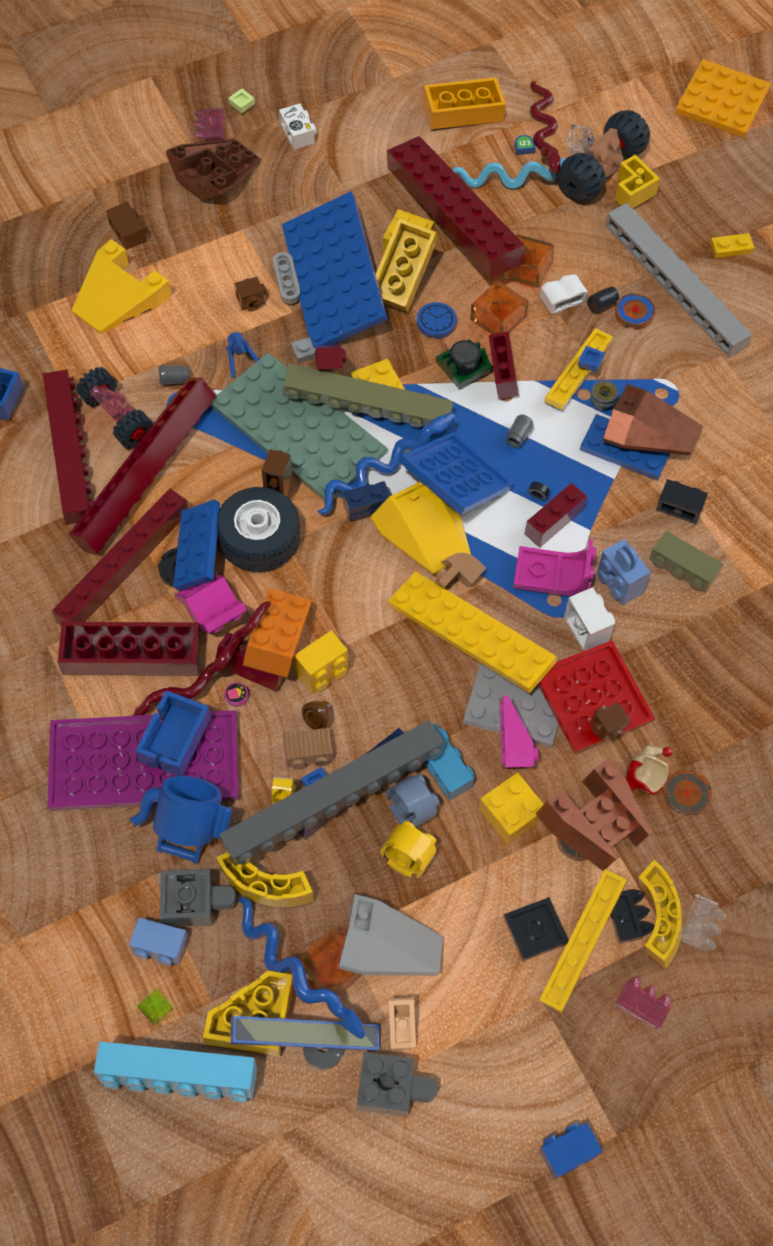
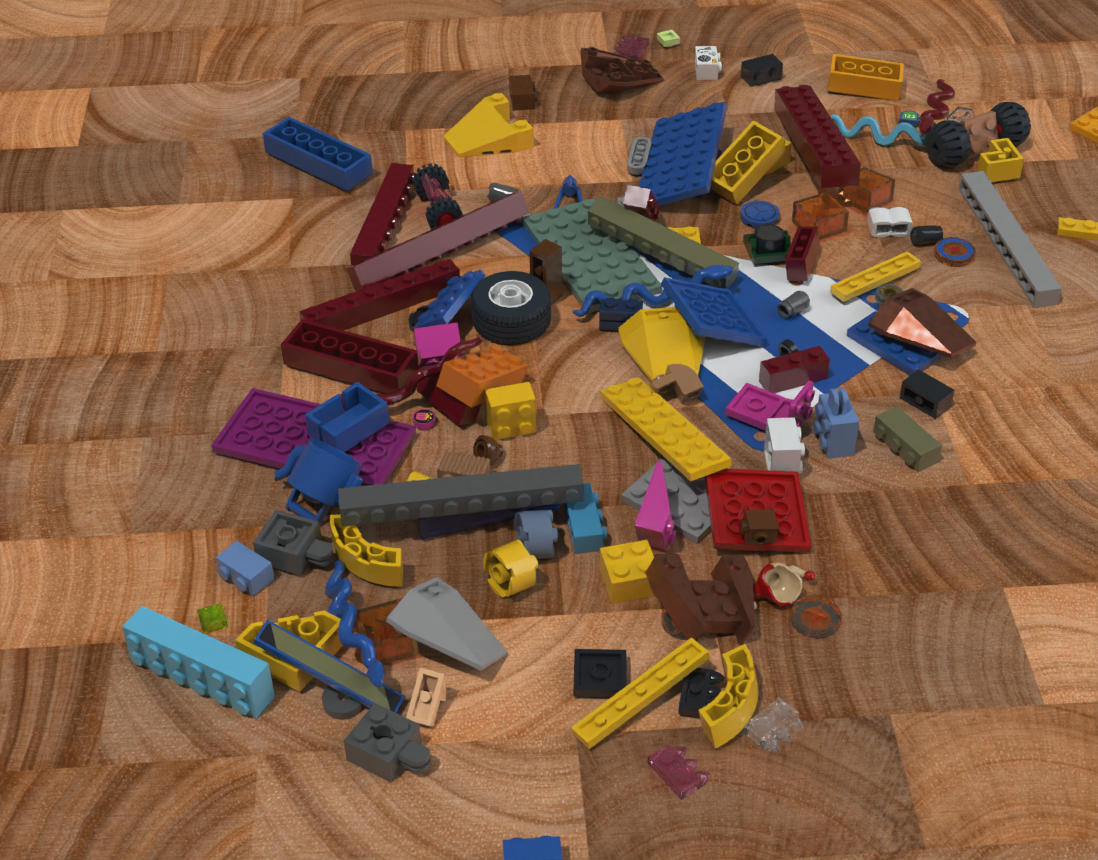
camera: 25 degrees right, 20 degrees down
reddish brown brick [234,277,267,311] -> none
blue plate [578,346,605,373] -> none
none -> black brick [741,54,783,87]

